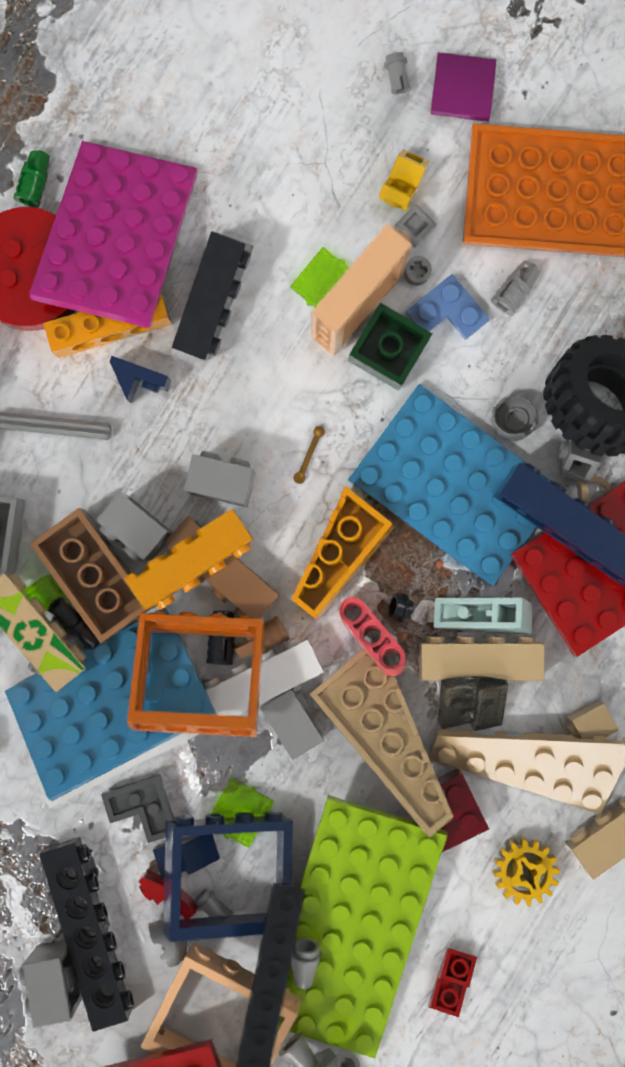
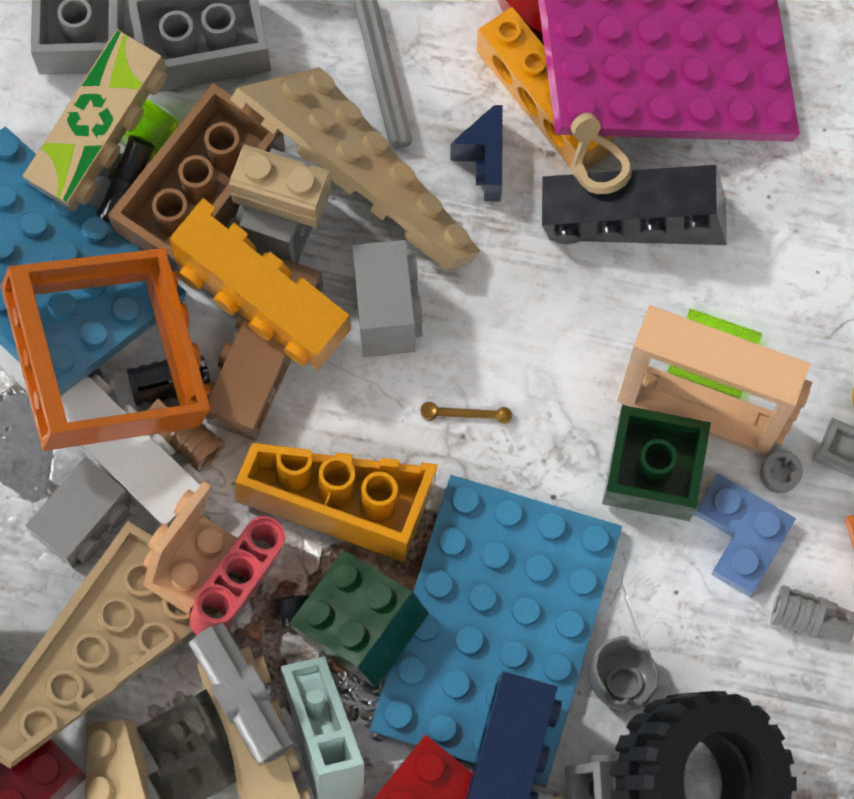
camera: 70 degrees right, 15 degrees down
none -> light nougat bracket [143,481,238,615]
none -> light grey piece [188,623,295,766]
none -> tan brick [229,144,332,228]
none -> tan wing [230,67,480,271]
none -> dark green brick [289,550,429,688]
none -> tan piece [571,113,632,194]

